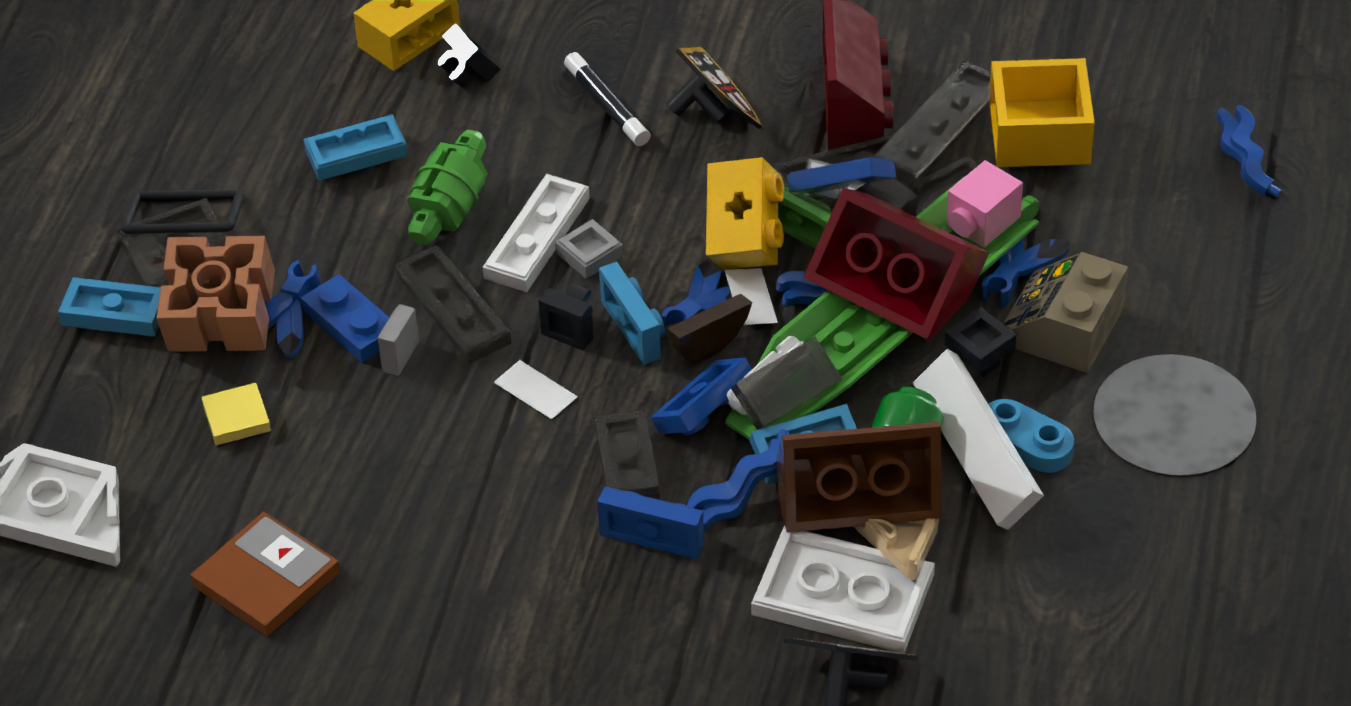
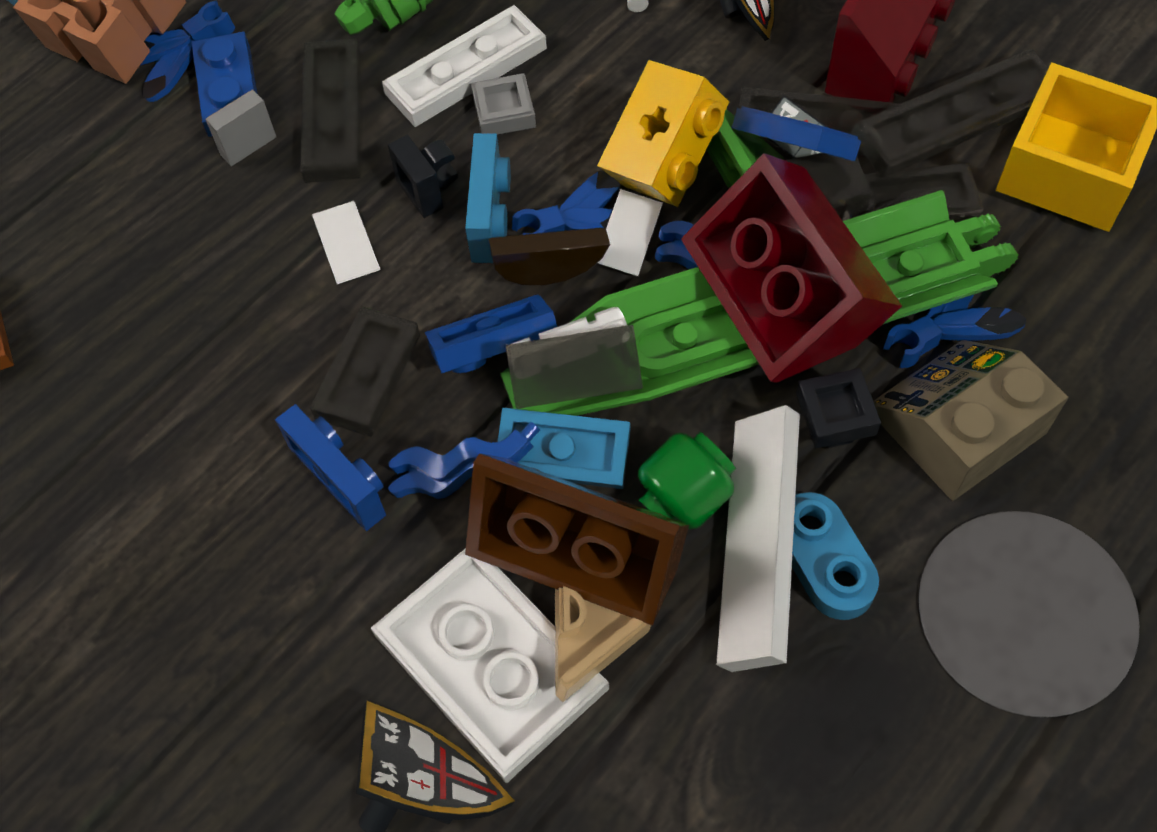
camera: 30 degrees right, 15 degrees up
light yellow piece [202,383,271,446] -> none
bright pink brick [946,160,1023,248] -> none

